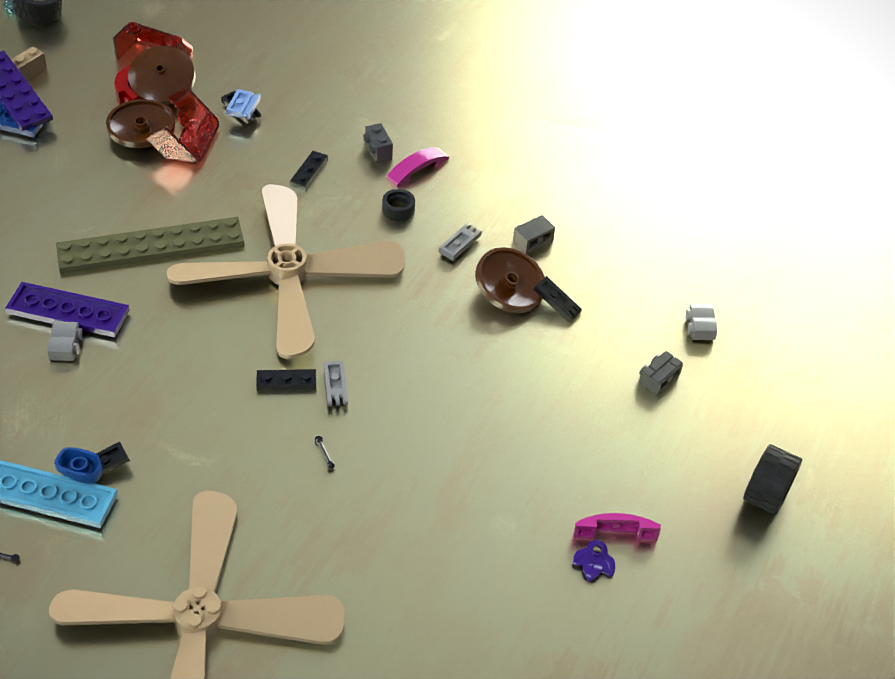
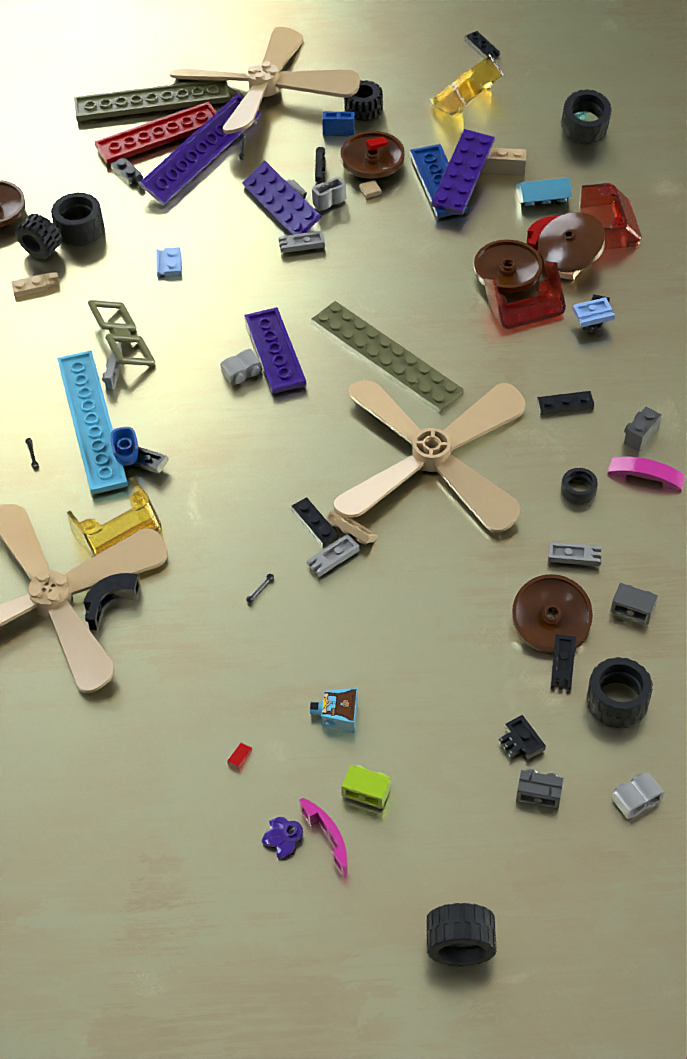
camera: 65 degrees right, 5 degrees up
none -> clear yellow windscreen [67,477,162,557]
none -> black arch [84,573,140,631]
none -> red piece [227,743,252,770]
none -> torso [310,688,357,733]
none -> tan hinge [326,511,377,544]
none -> lime brick [341,765,391,809]
none -> black hinge [498,715,546,759]
none -> medium azure slope [516,177,572,206]
none -> black tyre [587,657,653,727]

